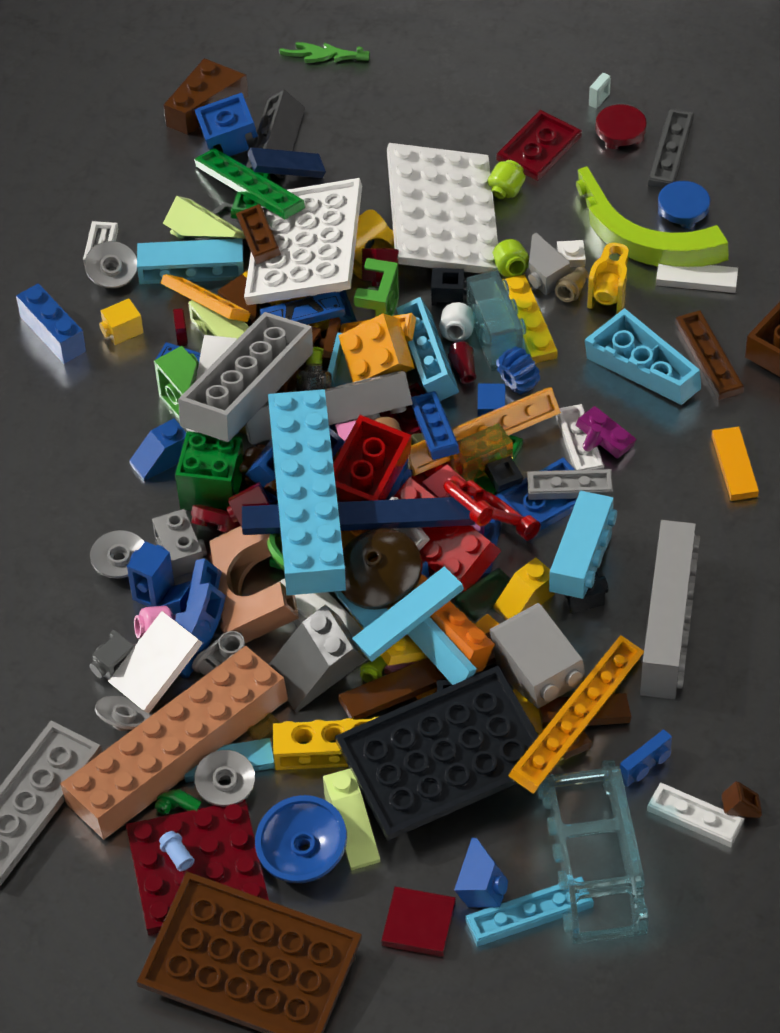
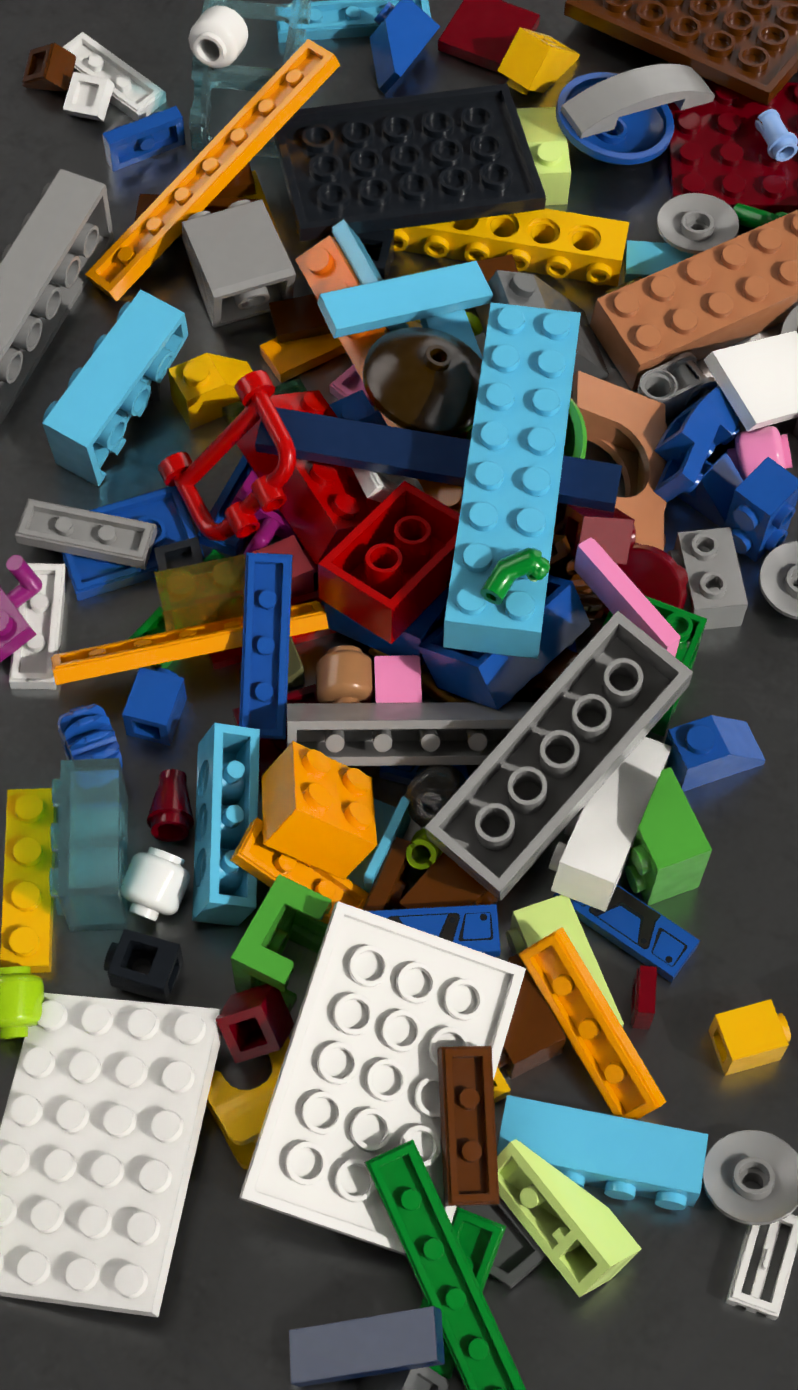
camera: 170 degrees left, 10 degrees up
none -> white plate [63,72,115,122]
none -> white head [188,5,249,69]
none -> green arm [480,547,550,605]
none -> yellow slope [497,27,580,95]
none -> light grey slope [560,64,715,139]
none -> bright pink tile [574,537,681,657]

